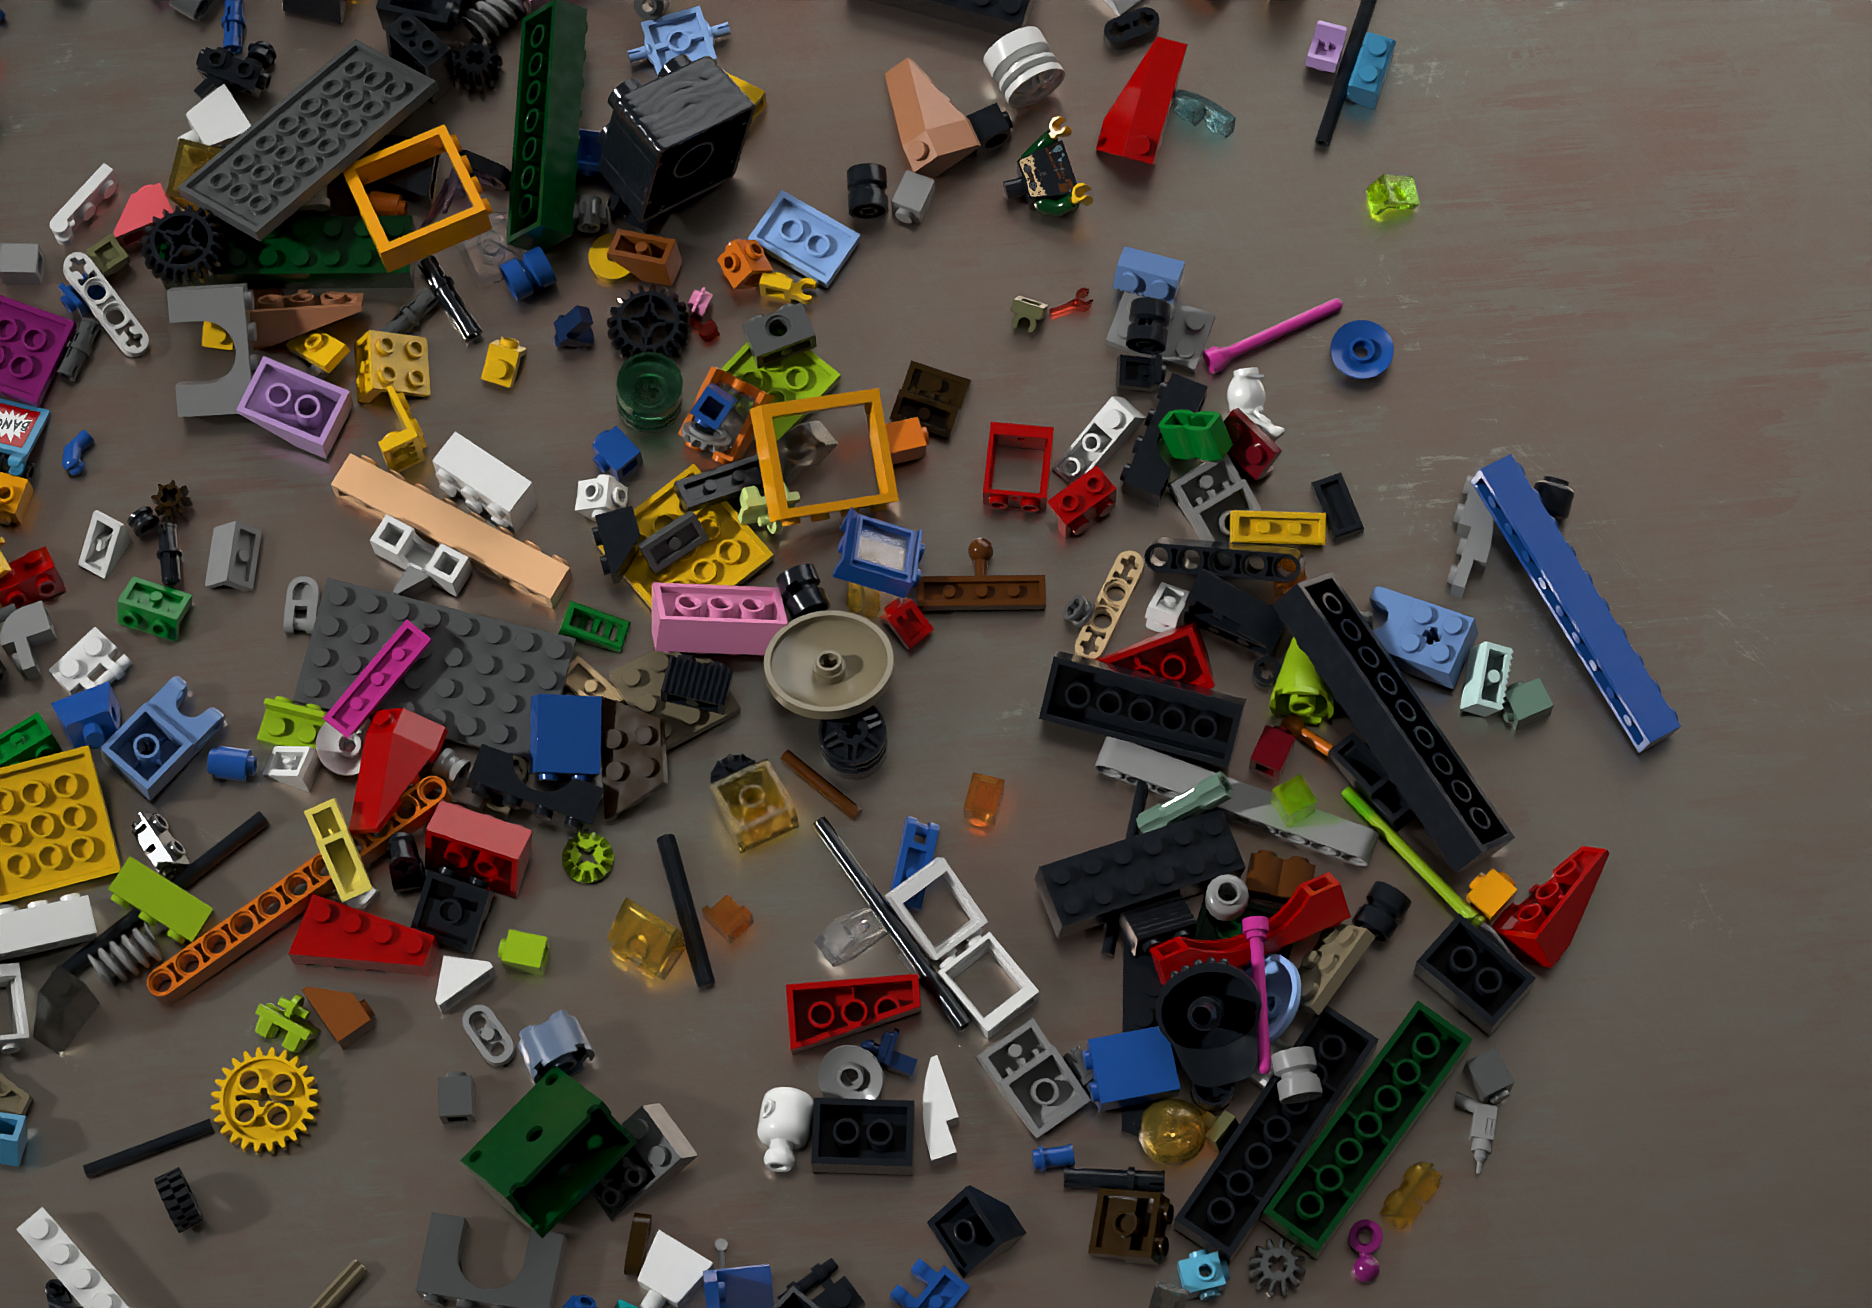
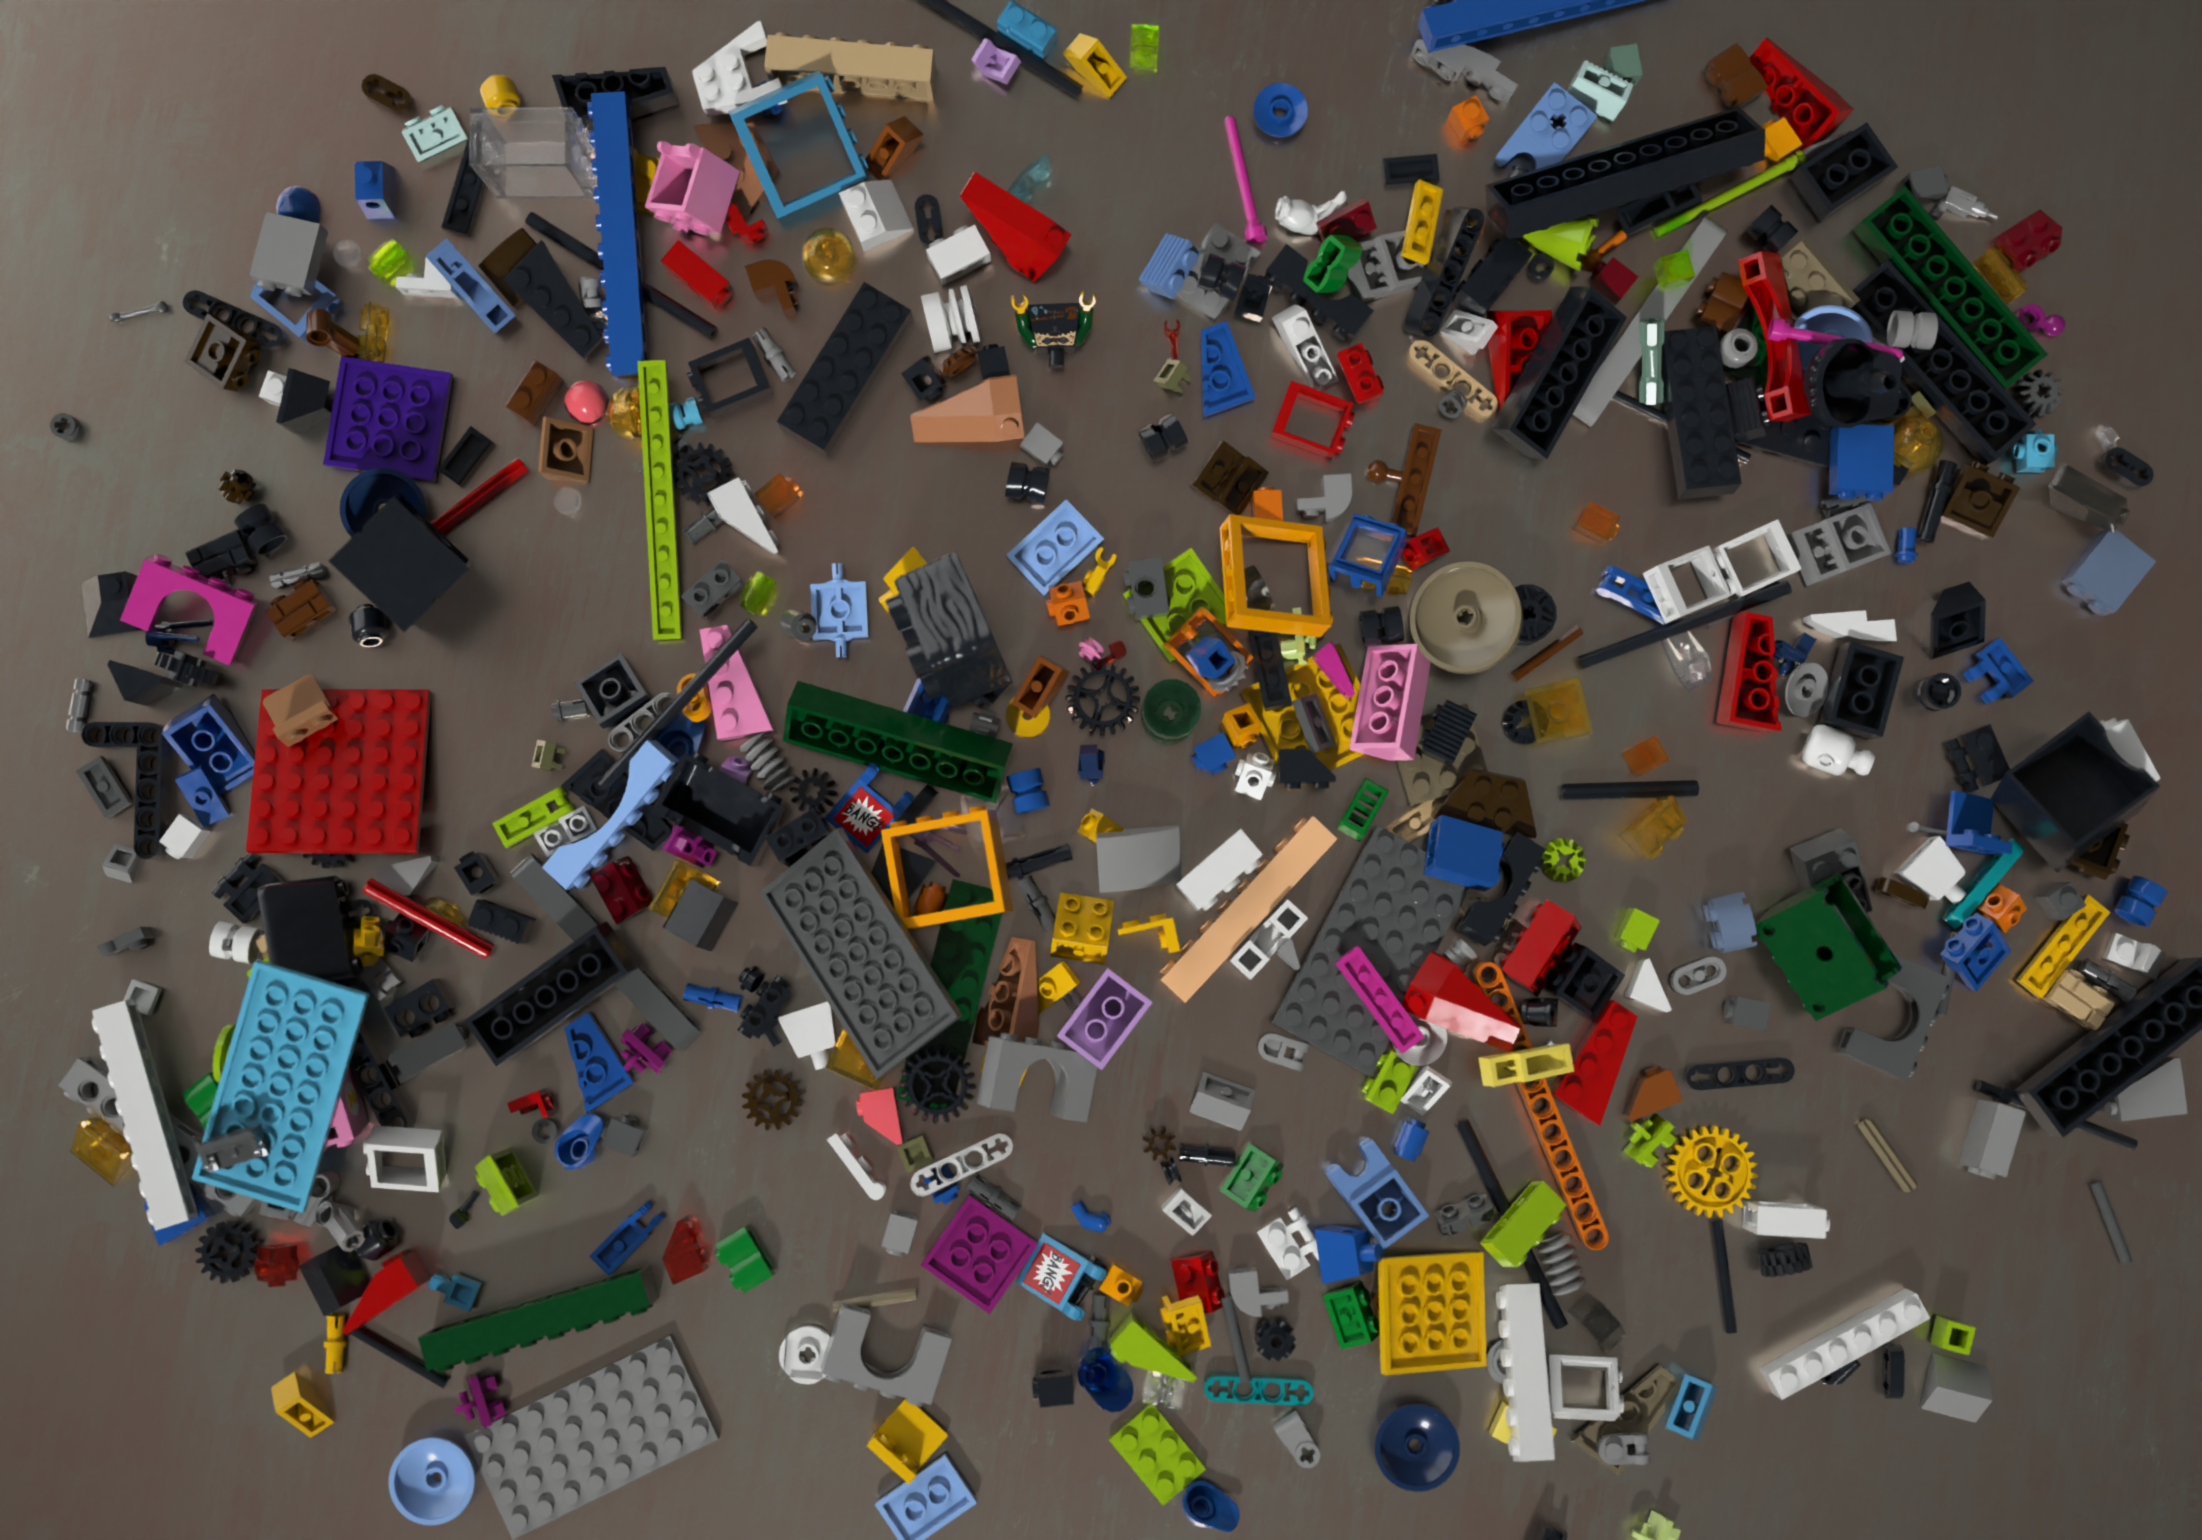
camera: 85 degrees left, 15 degrees up
none -> dark brown gear [742,1069,804,1130]
none -> flag [824,763,914,853]
none -> black brick [901,355,946,401]
none -> white brick [926,225,991,286]
none -> reddish brown gear [939,345,978,377]
none -> yellow slope [1063,33,1127,97]
none -> light grey slope [1096,826,1182,893]
none -> black wheel [1137,412,1188,462]
none -> blue wing [1201,321,1255,418]
none -> light orange brick [1219,703,1262,749]
none -> light grey brick [1295,473,1352,523]
none -> dark pink slope [1313,641,1355,700]
none -> orange brick [1447,95,1489,142]
none -> black beam [1683,1057,1795,1090]
none -> reddish brown brick [1705,43,1767,108]
none -> white window [1742,1200,1830,1239]
none -> black wheel [1912,673,1961,712]
none -> dark red bracket [1995,209,2063,273]

